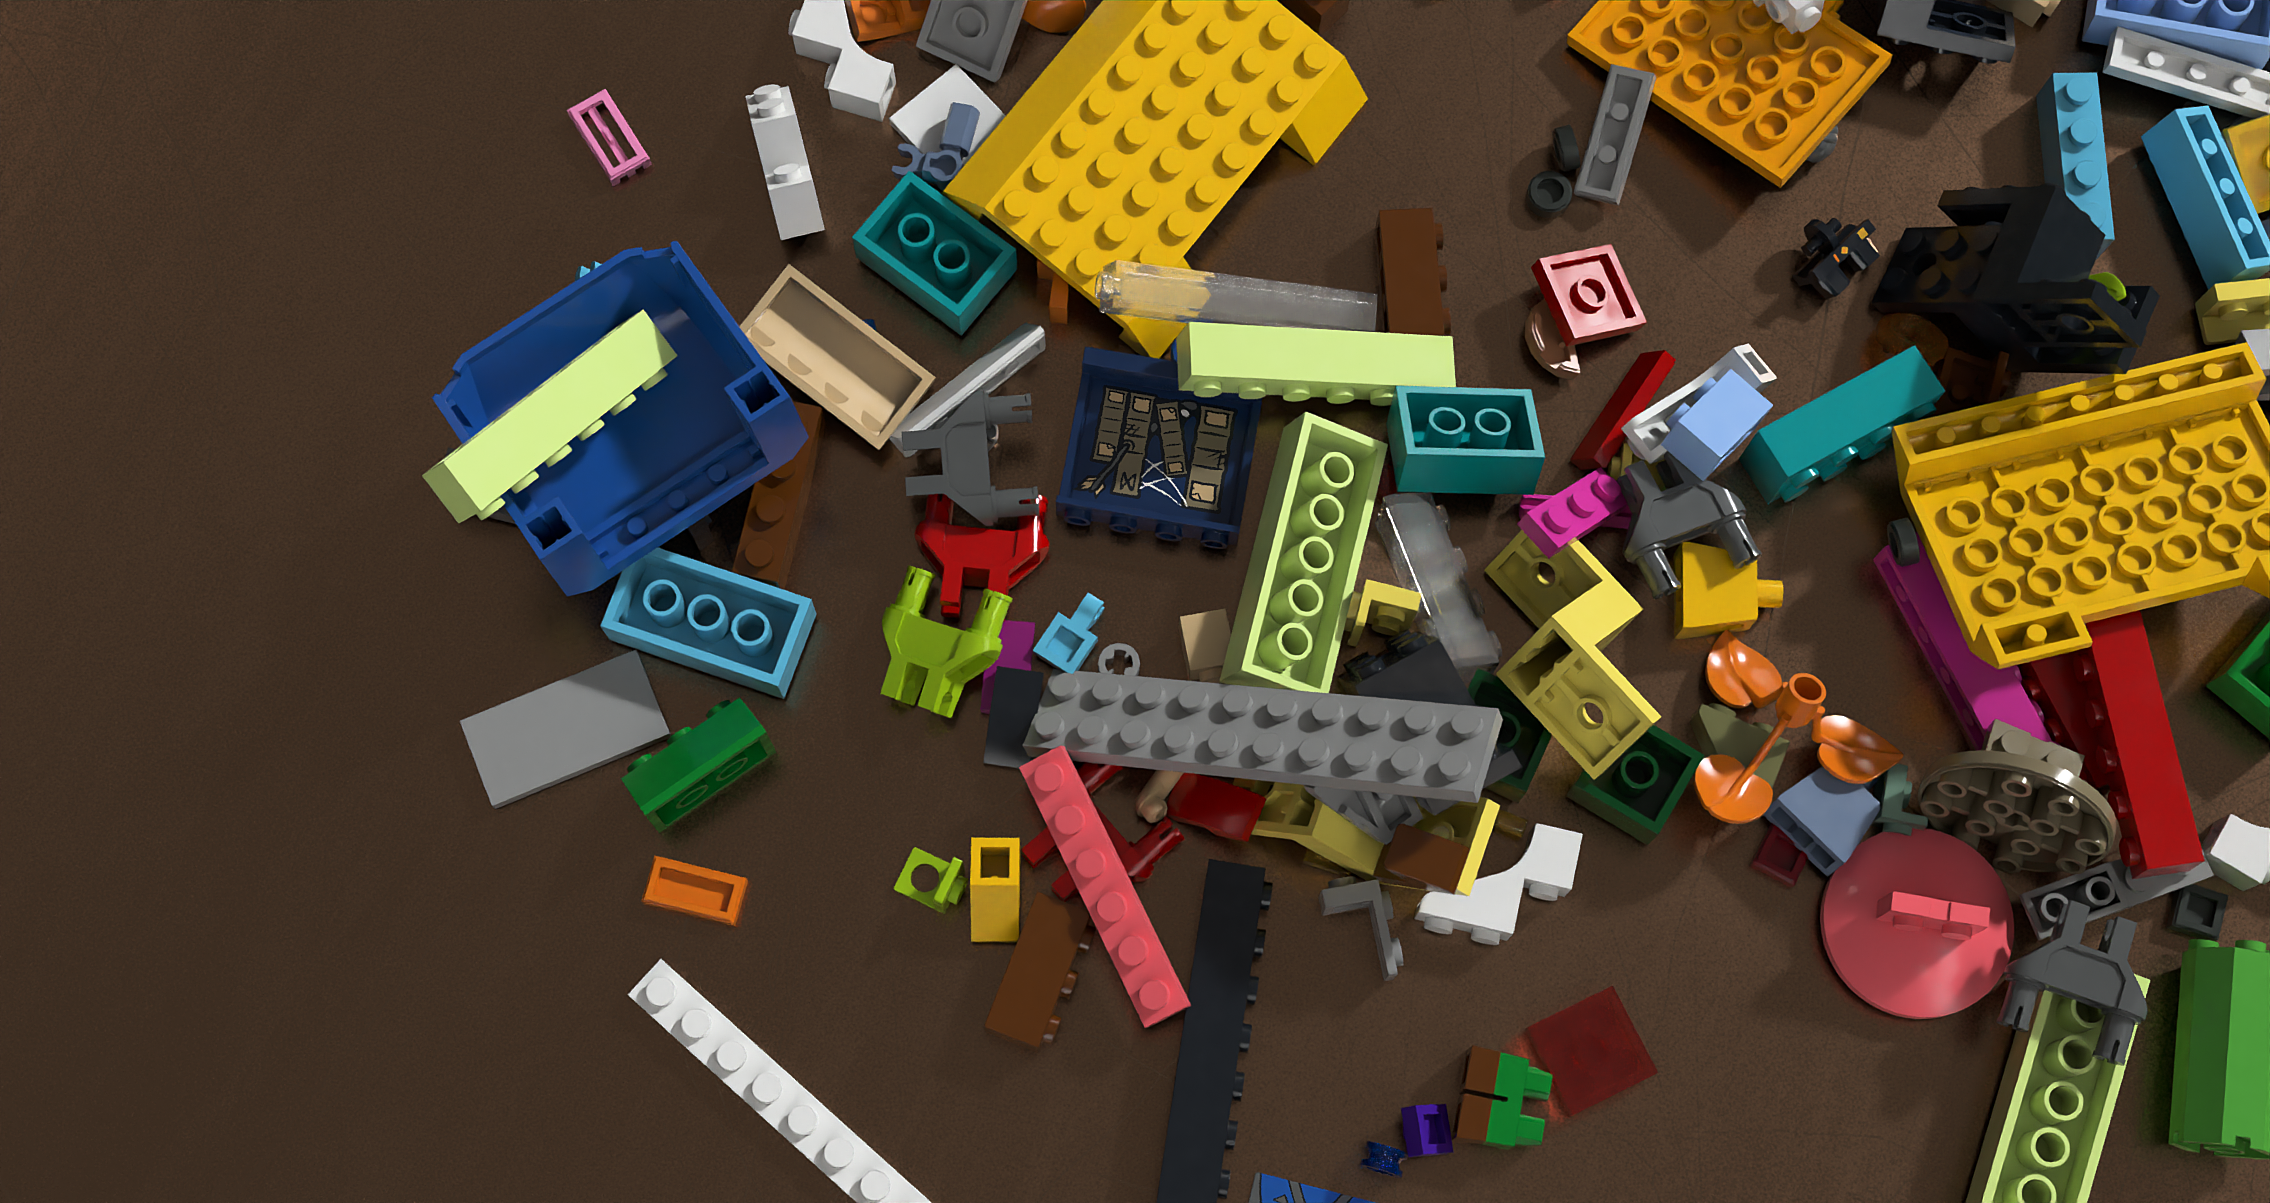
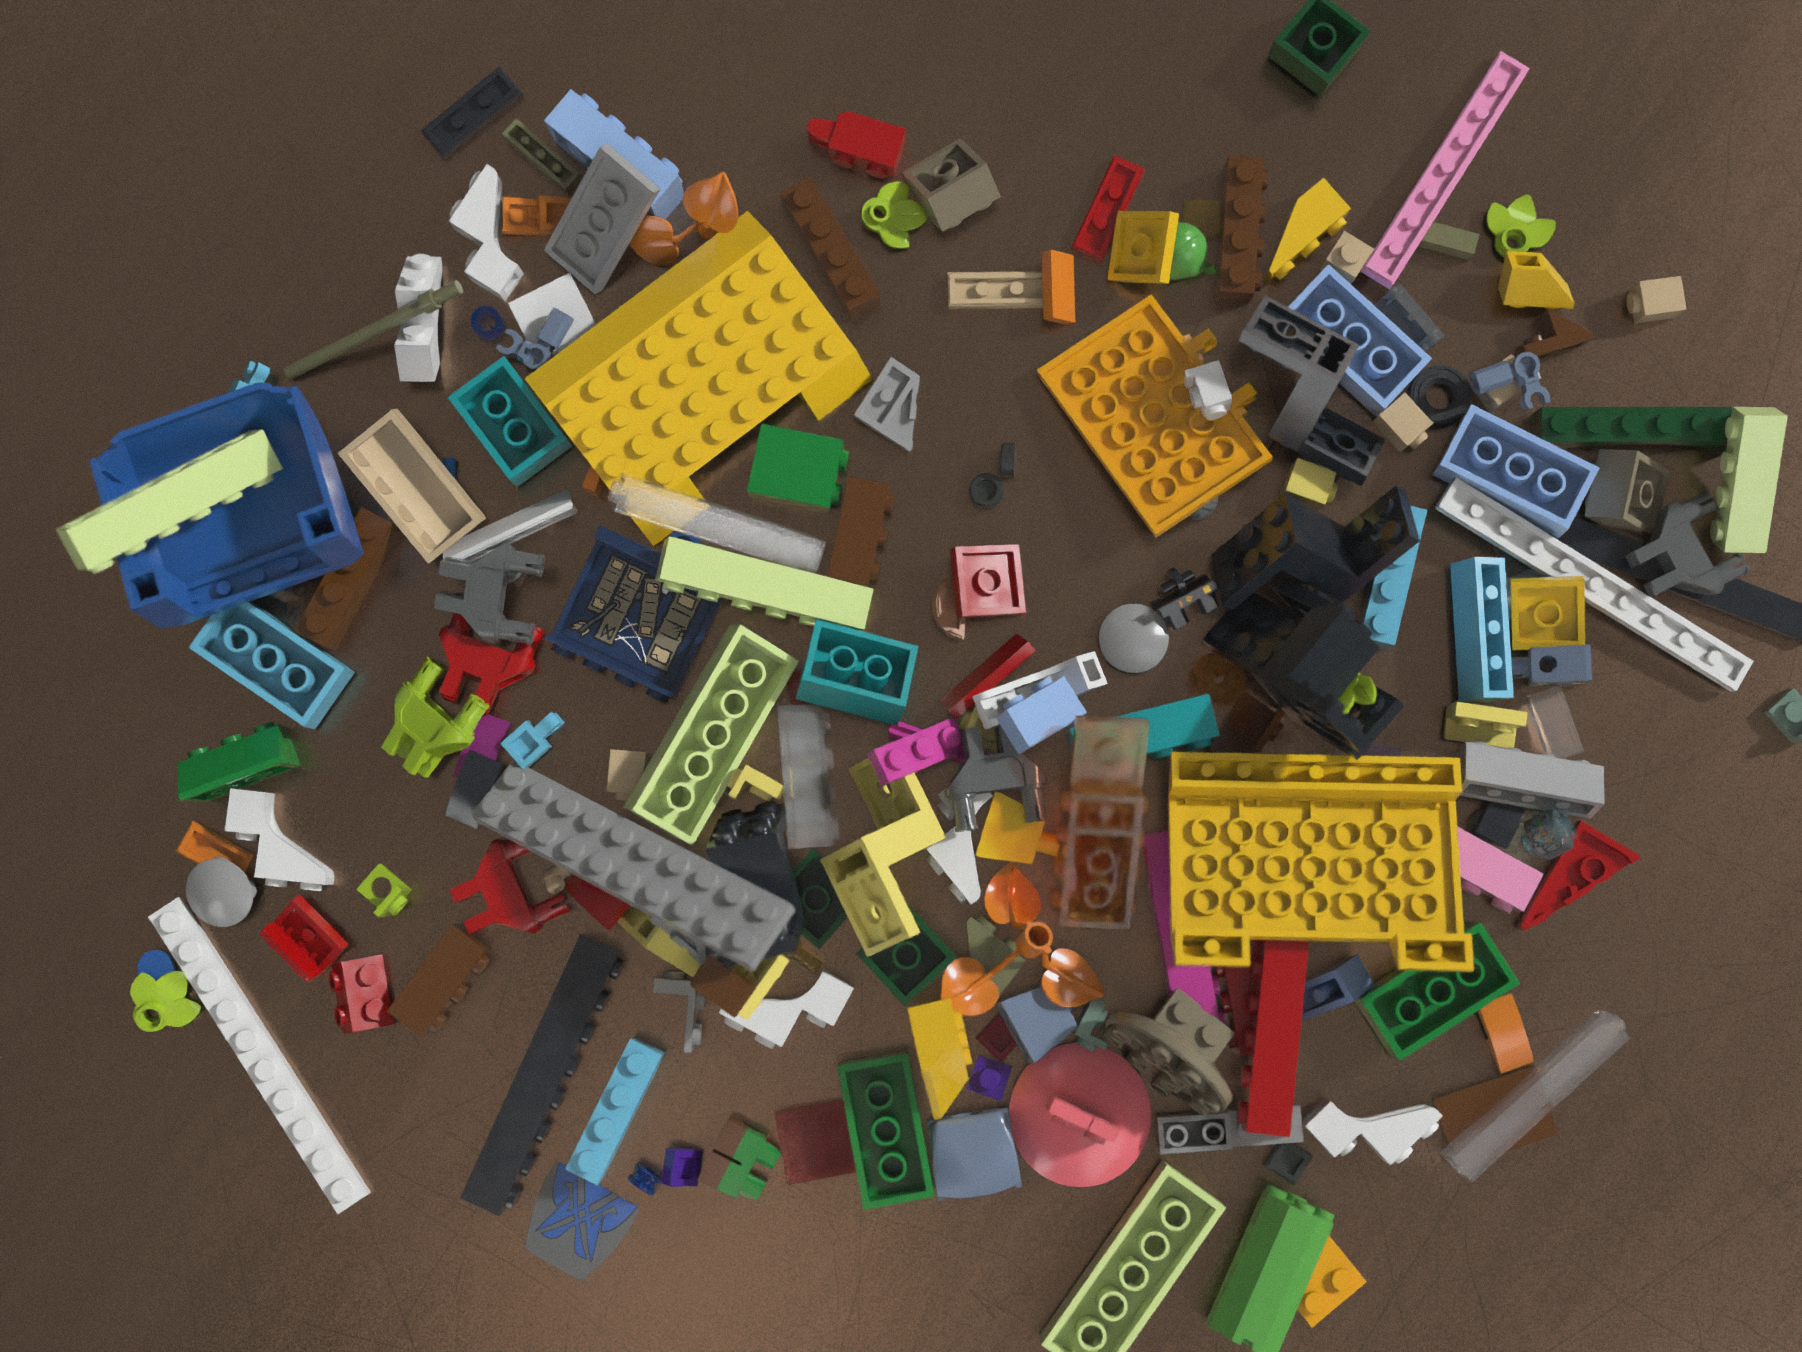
camera: 20 degrees right, 10 degrees up
light grey tile [460,650,671,809] -> none
bright pink tile [567,89,652,186] -> none
yellow slope [970,838,1021,942] -> none
coral plate [1019,745,1191,1028] -> none
light grey bush [1098,643,1140,676] -> none
light grey tile [1573,64,1656,206] -> none
pearl dark grey tile [1887,518,1920,567] -> none
dark grey connector [1997,900,2148,1066] -> none
none -> lime plate [130,971,201,1032]
none -> blue tile [137,950,176,981]
none -> light grey dish [186,856,257,927]
none -> white arch [225,789,334,891]
none -> red bracket [259,895,349,982]
none -> olive bar [283,280,463,380]
none -> bracket [328,955,394,1034]
none -> clear blue bush [470,306,504,340]
none -> medium azure brick [565,1036,666,1185]
none -> green brick [747,424,849,513]
none -> green brick [837,1050,935,1210]
none -> light grey wing [853,357,920,452]
none -> yellow slope [907,998,973,1120]
none -> white arch [926,788,993,905]
none -> sand blue piece [927,1108,1022,1201]
none -> dark purple plate [967,1055,1012,1101]
none -> clear orange wedge [1050,715,1149,930]
none -> light grey dish [1099,604,1169,673]
none -> black bracket [1212,485,1420,610]
none -> light yellow brick [1280,458,1339,510]
none -> medium blue slope [1301,954,1375,1022]

